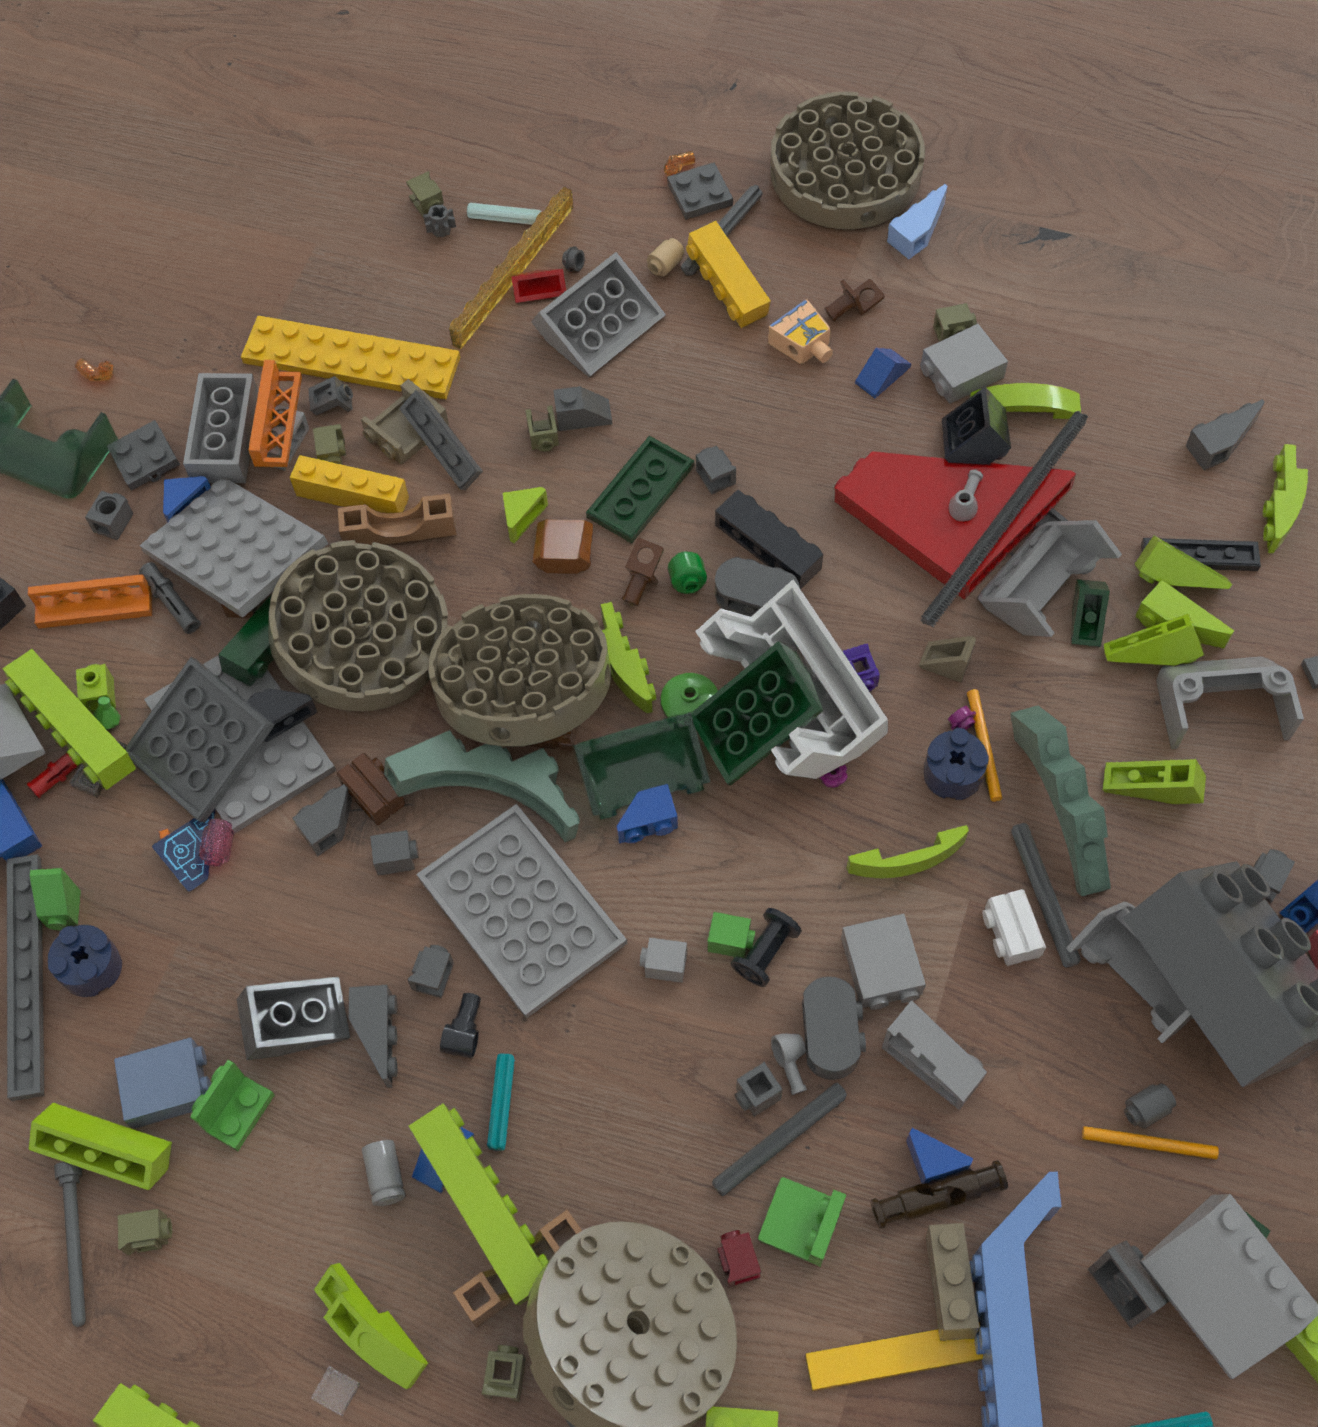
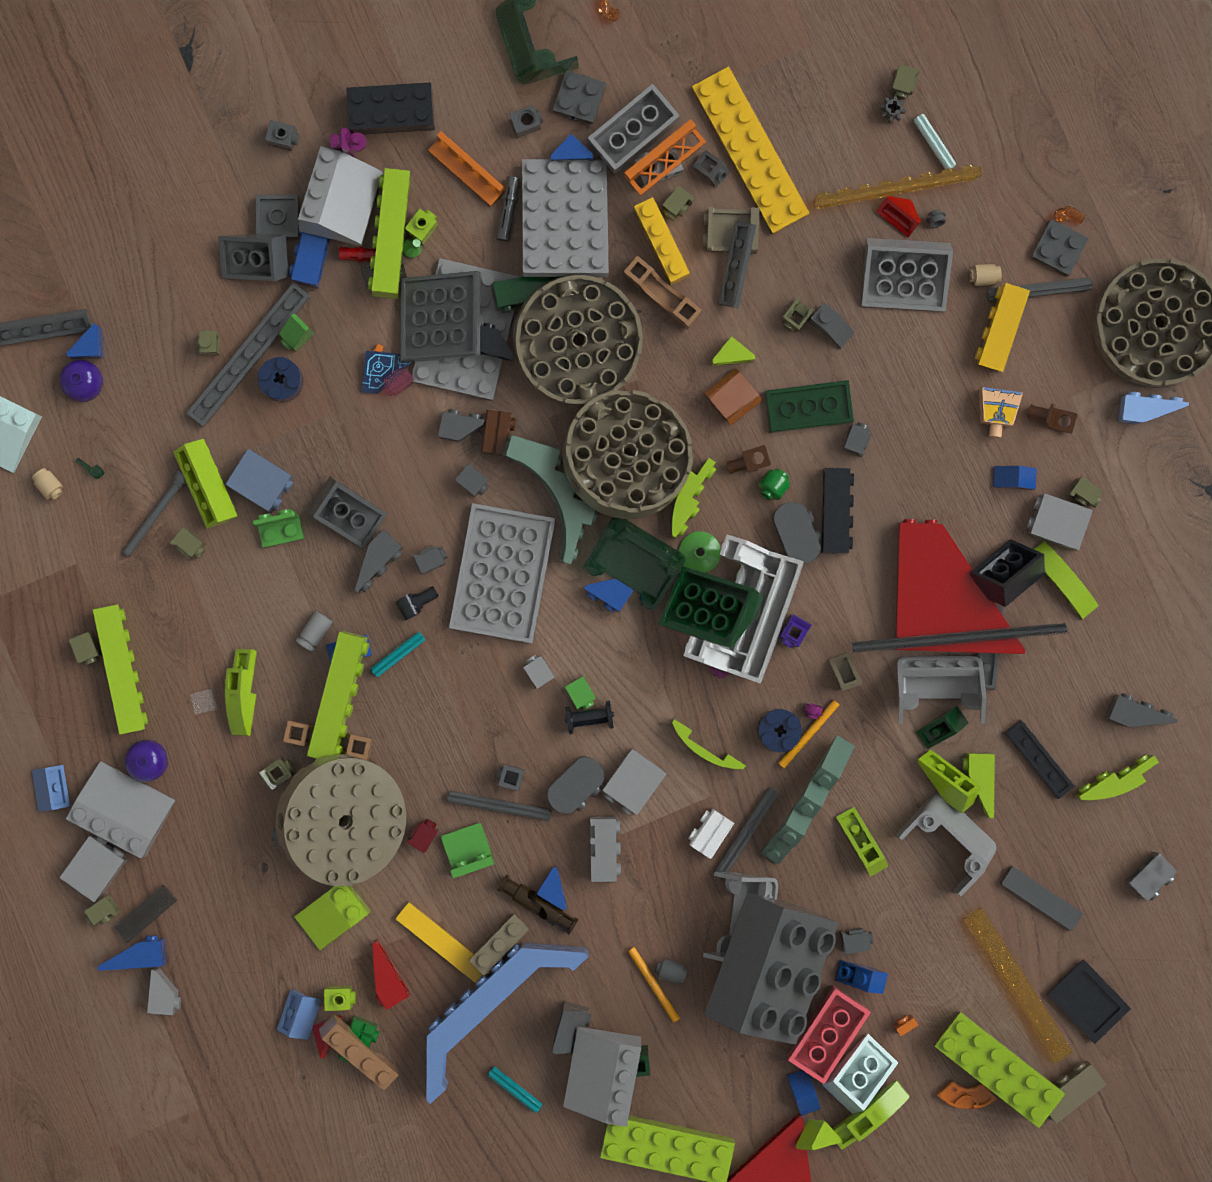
camera: 40 degrees right, 25 degrees up
light grey bar [771,1033,807,1095] -> none
light grey bar [949,470,983,521] -> none
lime slope [1135,535,1233,589] -> none

